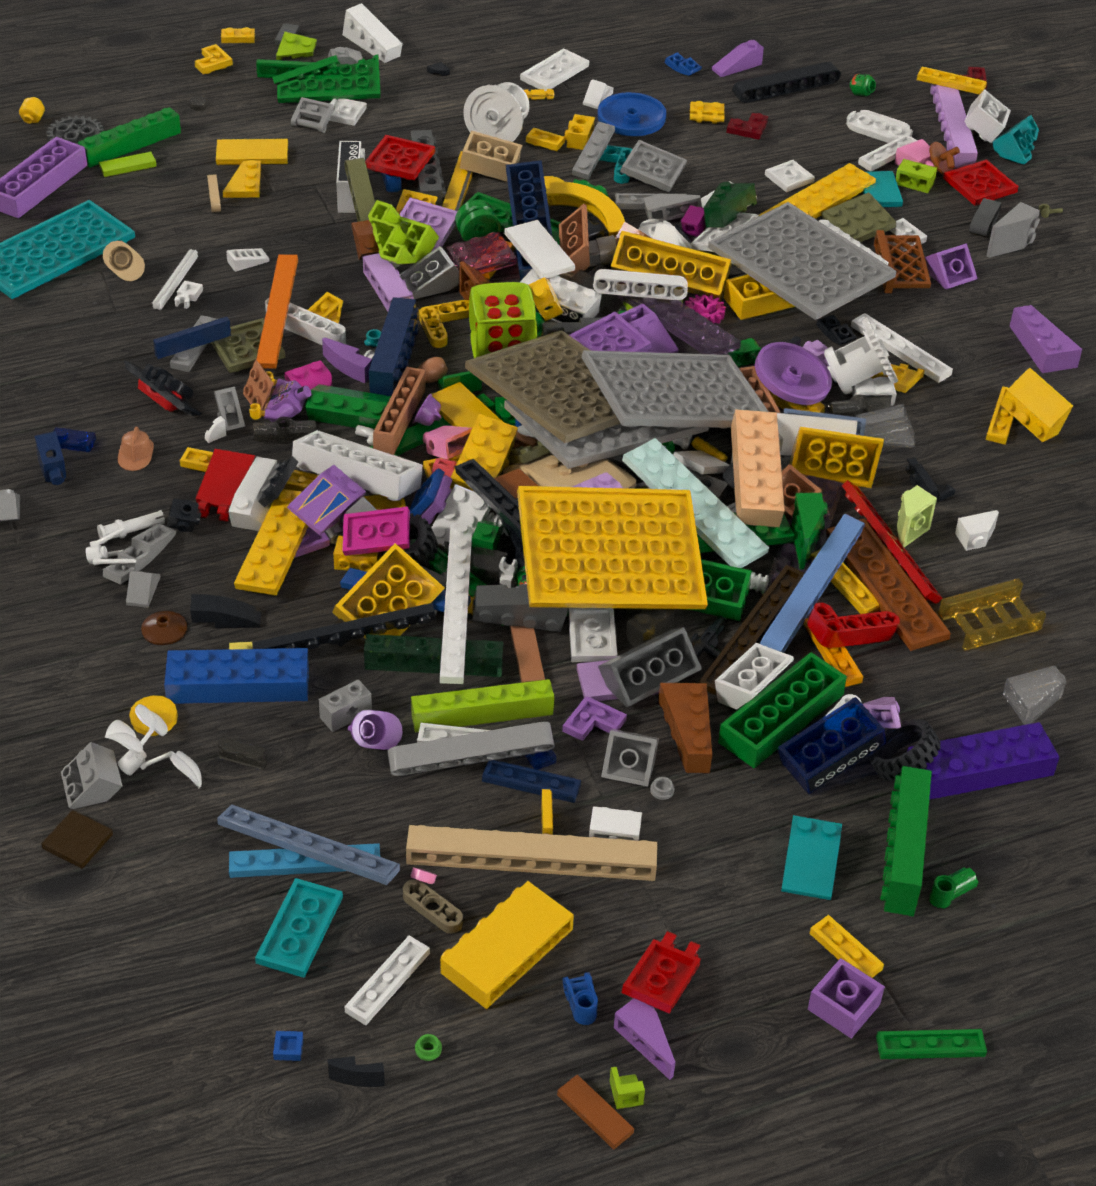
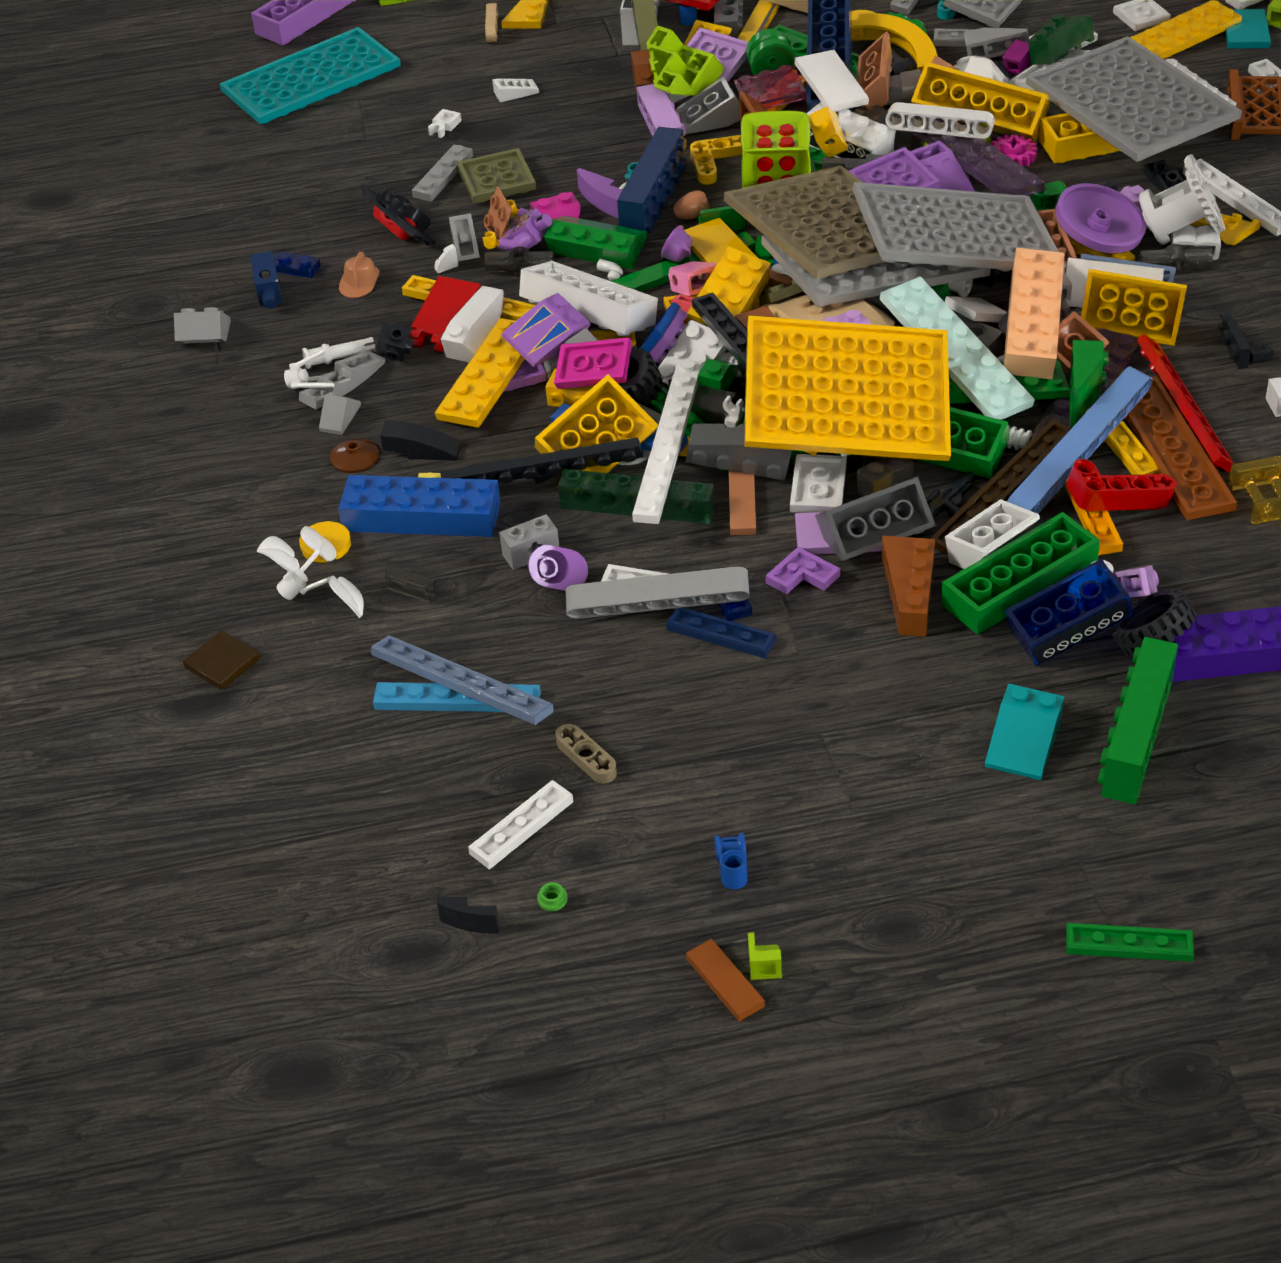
camera: 15 degrees right, 0 degrees up
light grey slope [61,742,122,809] -> none
tan piece [103,241,145,281] -> none
white axle [152,249,198,310] -> none
dark blue tile [153,316,231,359] -> none
teal plate [255,878,343,978] -> none
orange tile [256,255,298,369] -> none
black plate [258,456,298,507] -> none
white beam [265,298,346,345] -> none
blue plate [273,1031,303,1061] -> none
yellow wing [308,292,343,324] -> none
nougat brick [373,367,426,455] -> none
tan brick [406,825,657,881] -> none
bright pink tile [410,867,437,884] -> none
lime brick [411,679,554,733] -> none
yellow brick [440,881,574,1009] -> none
yellow tile [541,789,553,835] -> none
white brick [589,806,642,841] -> none
light grey slope [601,729,659,787] -> none
medium lavender slope [614,999,675,1080] -> none
red tile [621,931,701,1014] -> none
light grey plate [650,777,675,800] -> none
yellow axle [691,437,728,462] -> none
medium lavender brick [807,958,885,1039] -> none
yellow plate [809,915,884,978] -> none
olive plate [821,192,896,243] -> none
clear slope [856,404,915,448] -> none
yellowish green slope [897,485,937,547] -> none
green piece [929,867,978,908] -> none

